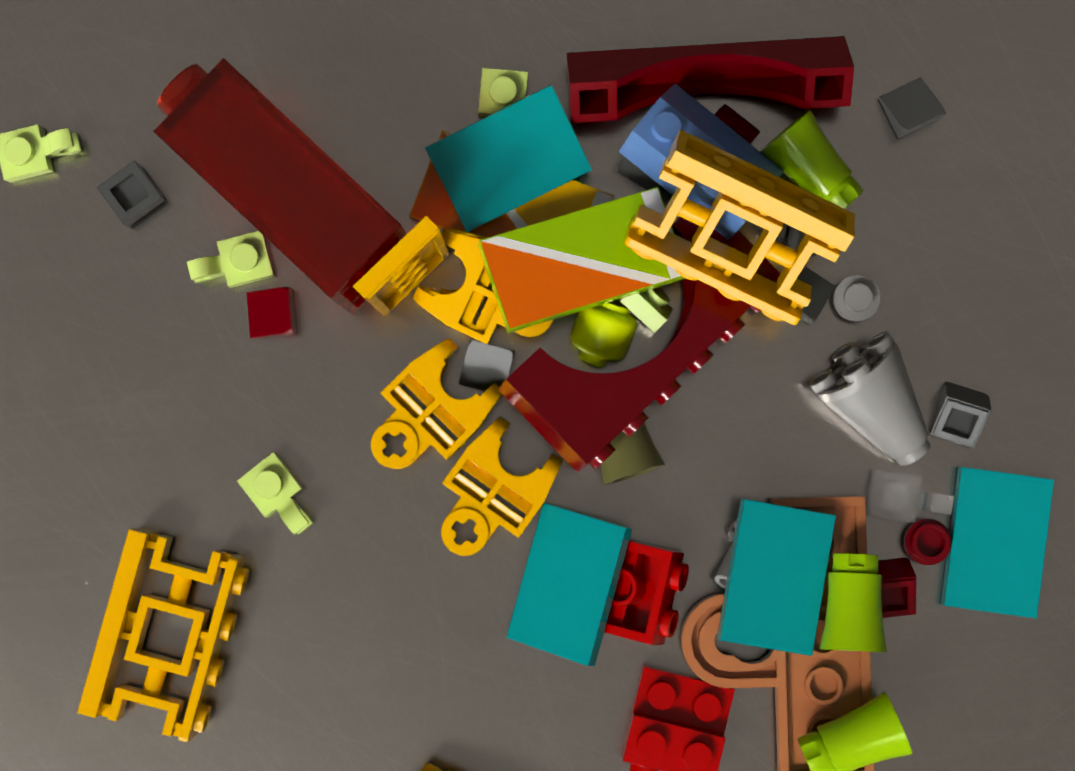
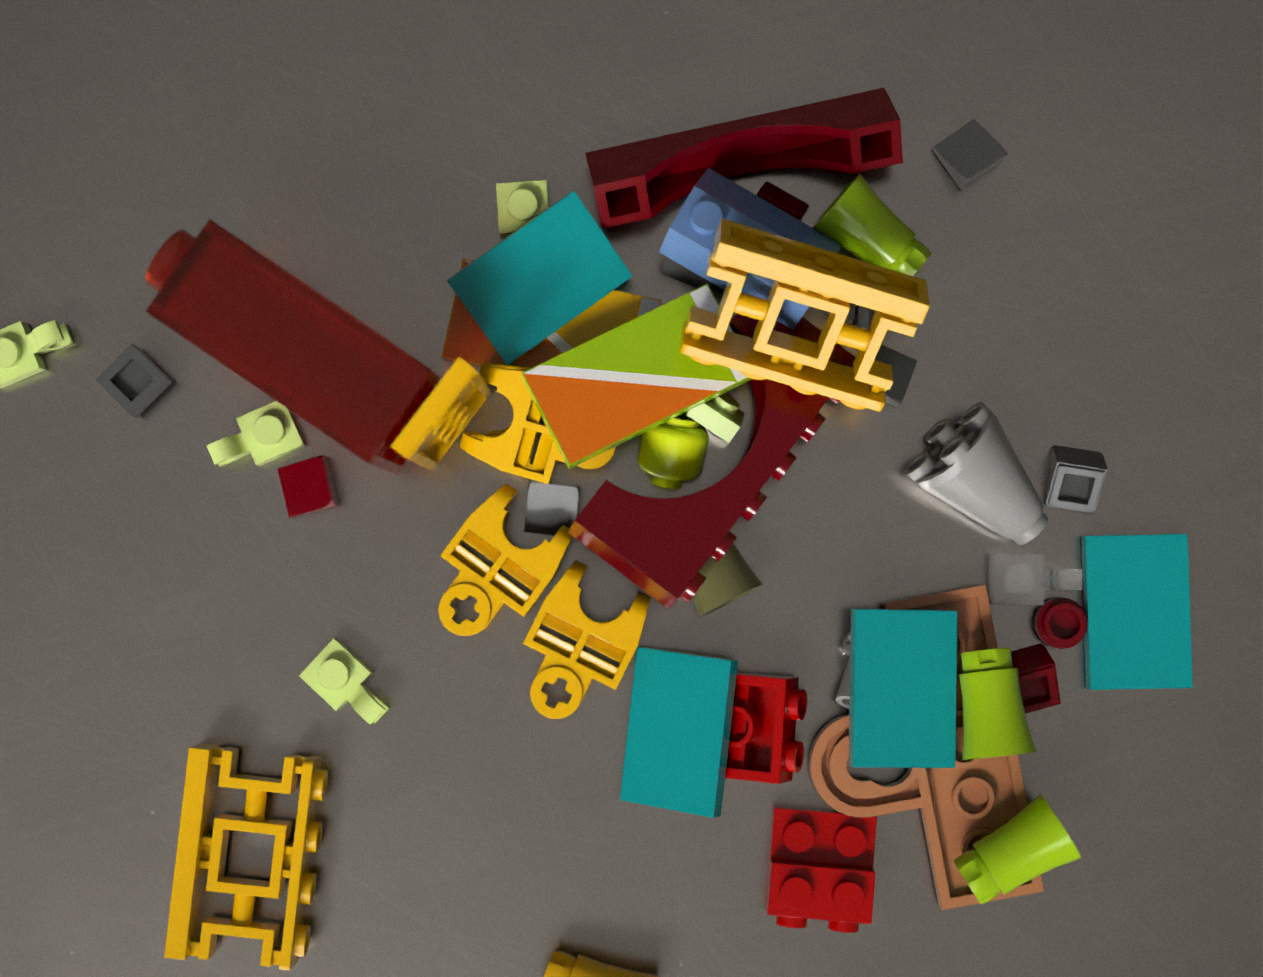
camera: 10 degrees left, 0 degrees up
light grey plate [833,275,880,322] -> none

